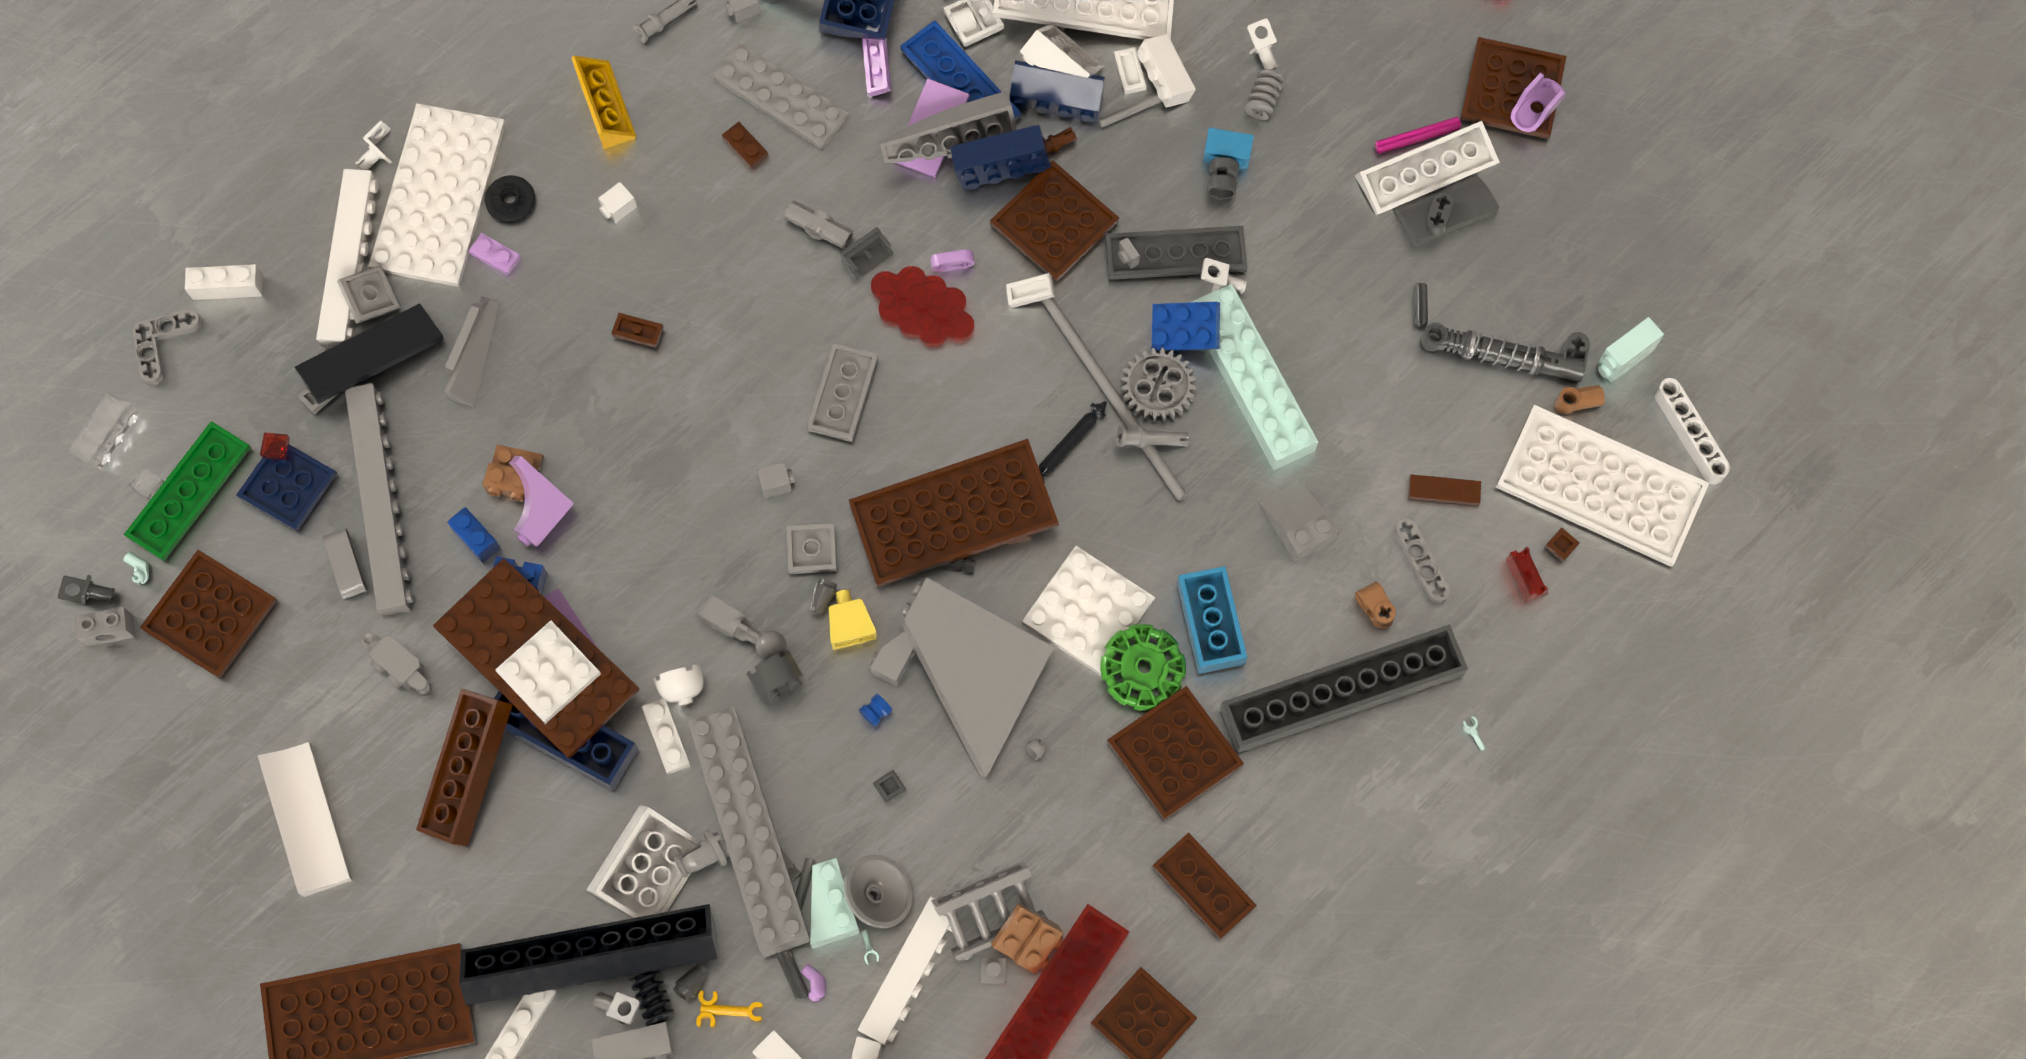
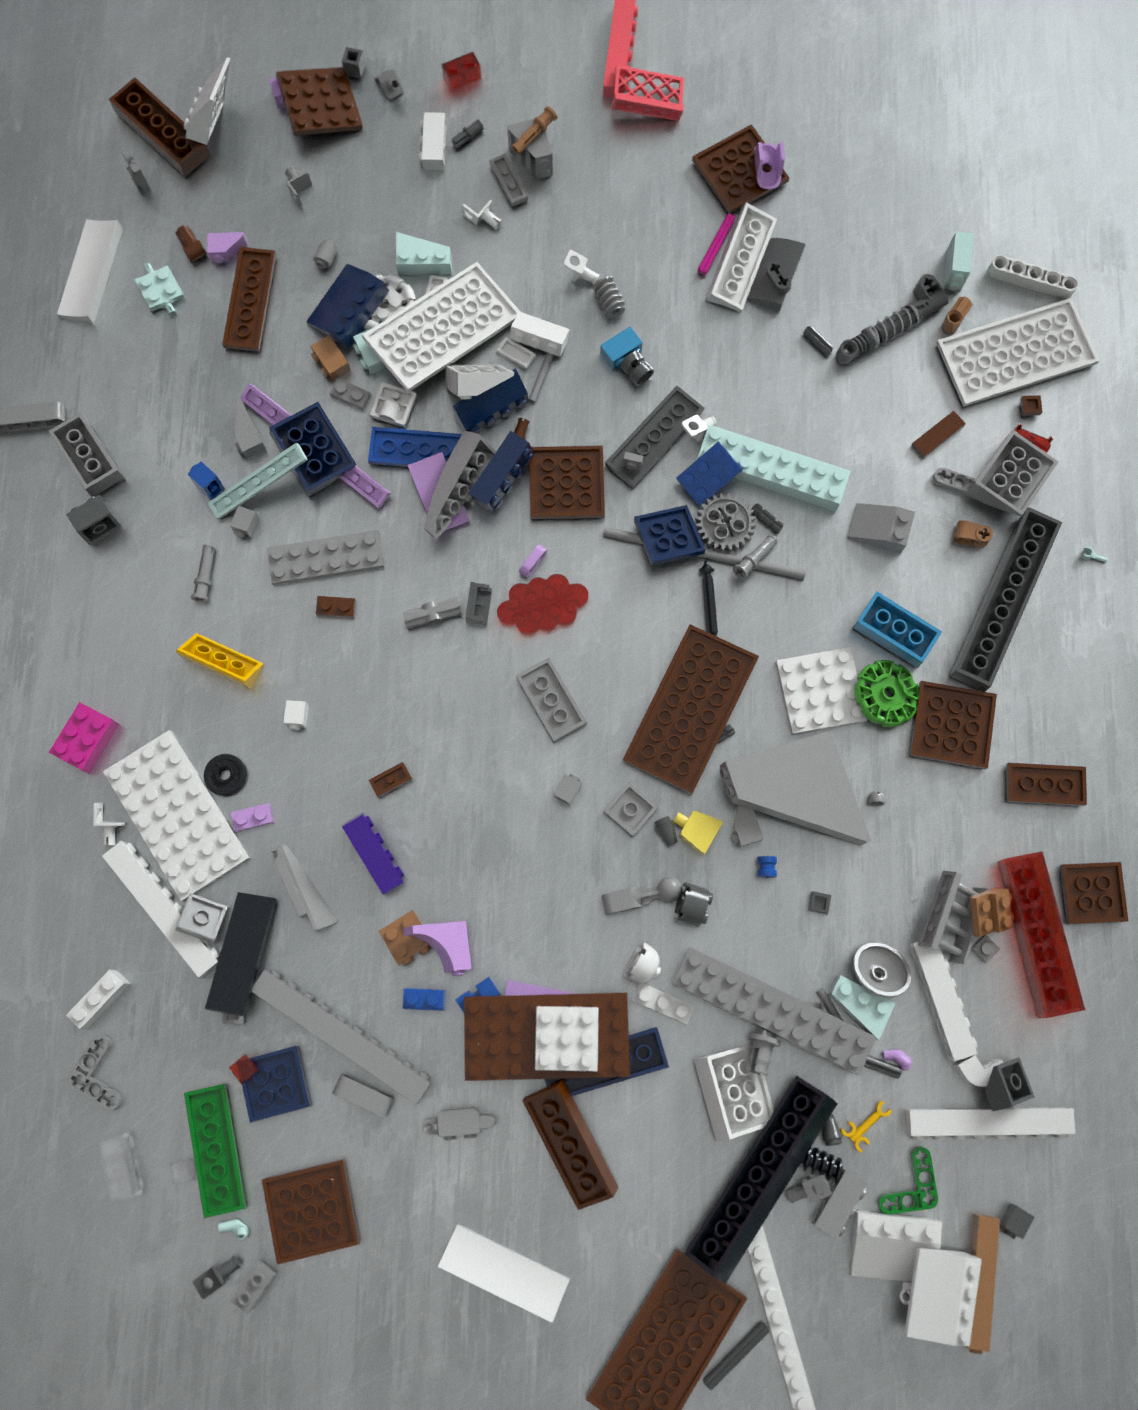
camera: 45 degrees left, 5 degrees up
light aqua hand [862,930,879,965] -> none
white tile [1006,273,1055,308] -> none
none -> dark pink brick [48,702,119,774]
none -> dark purple wedge [342,812,405,895]
none -> dark blue plate [634,505,706,566]
none -> dark grey axle [751,503,784,533]
none -> light grey slope [967,430,1059,517]

